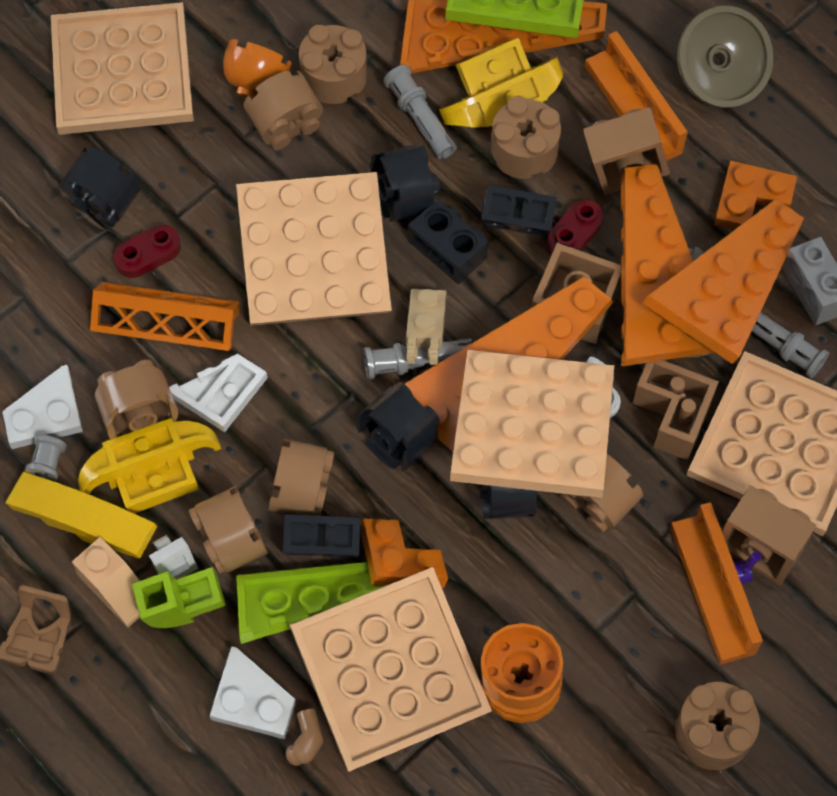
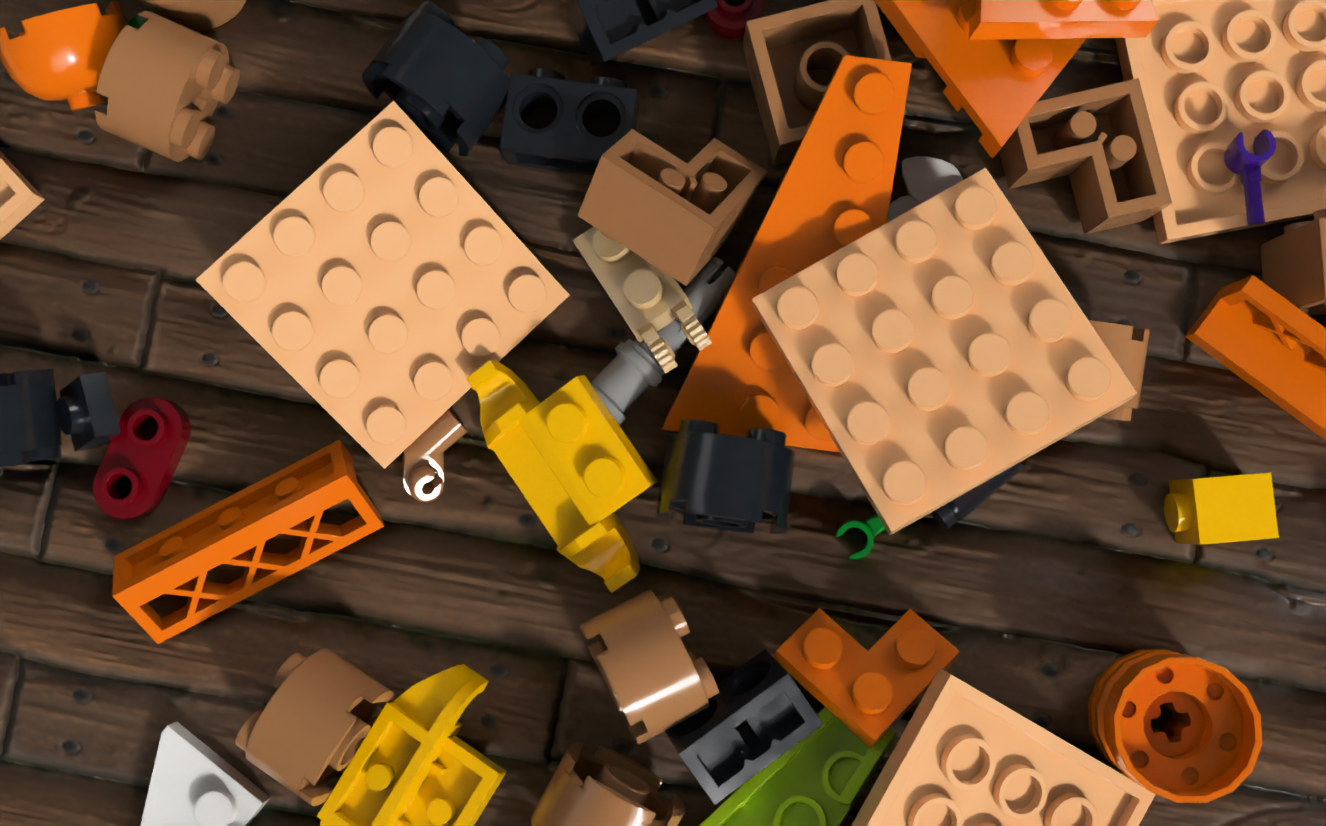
camera: 30 degrees left, 20 degrees up
white wing [170,354,267,432] -> none
none -> black plate [57,372,121,452]
none -> medium nougat arm [402,409,468,502]
none -> yellow plate [465,360,658,593]
none -> medium nougat brick [577,129,768,286]
none -> green hand [836,514,886,559]
none -> yellow brick [1164,472,1279,545]
none -> dark purple hand [1224,129,1276,225]

